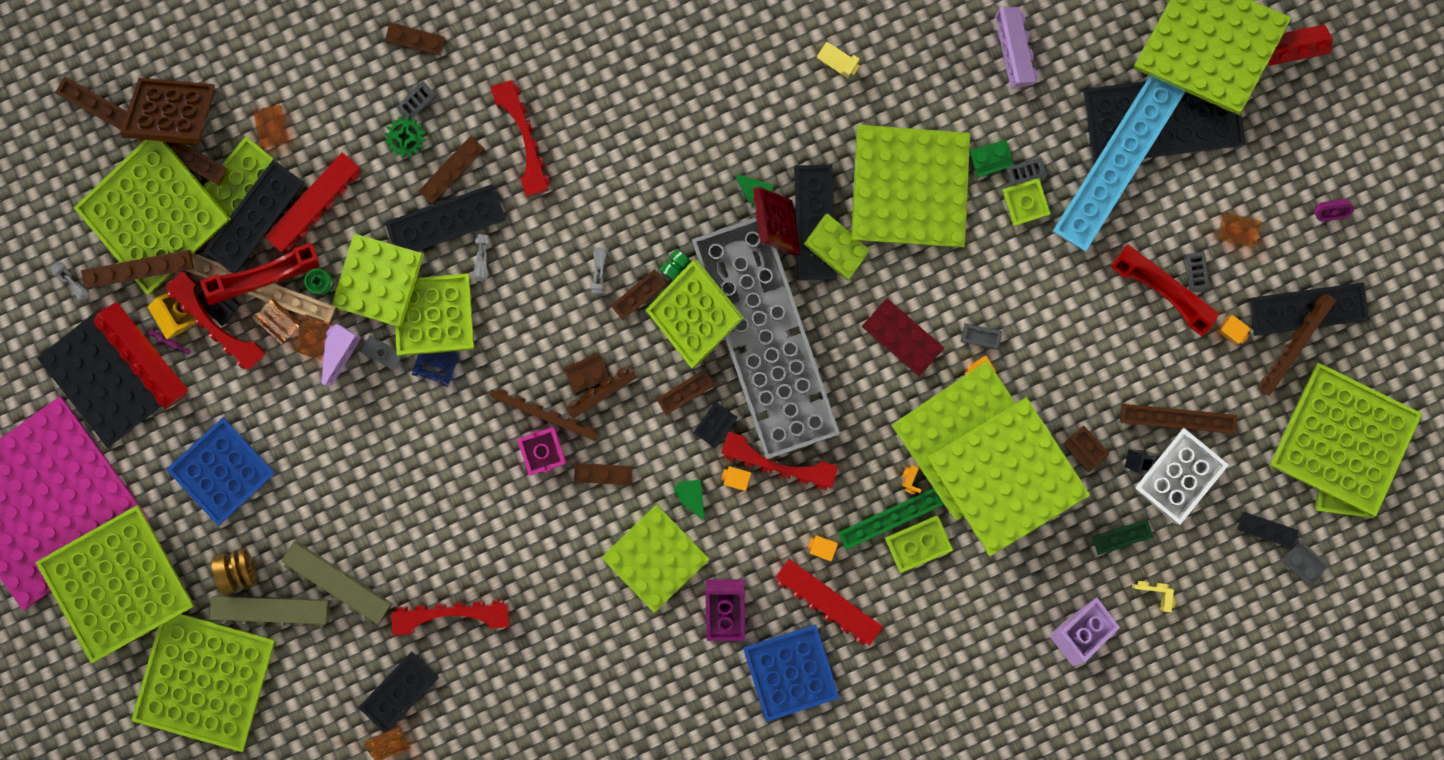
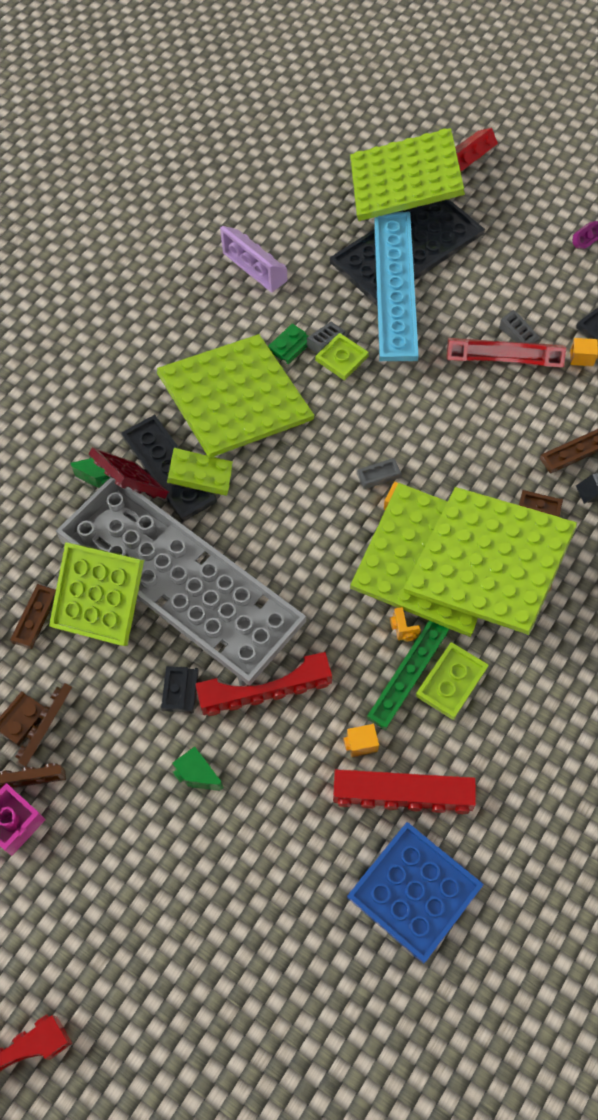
camera: 30 degrees left, 25 degrees down
reddish brown plate [574,463,633,485] -> none
lime plate [601,504,710,613] -> none
reddish brown plate [656,369,715,415] -> none
green wheel [659,249,692,281] -> none
magenta slope [705,579,745,641] -> none
light orange brick [721,466,751,491] -> none
light yellow bracket [817,42,860,78] -> none
dark red plate [861,298,944,377] -> none
clear orange plate [1216,212,1262,249] -> none

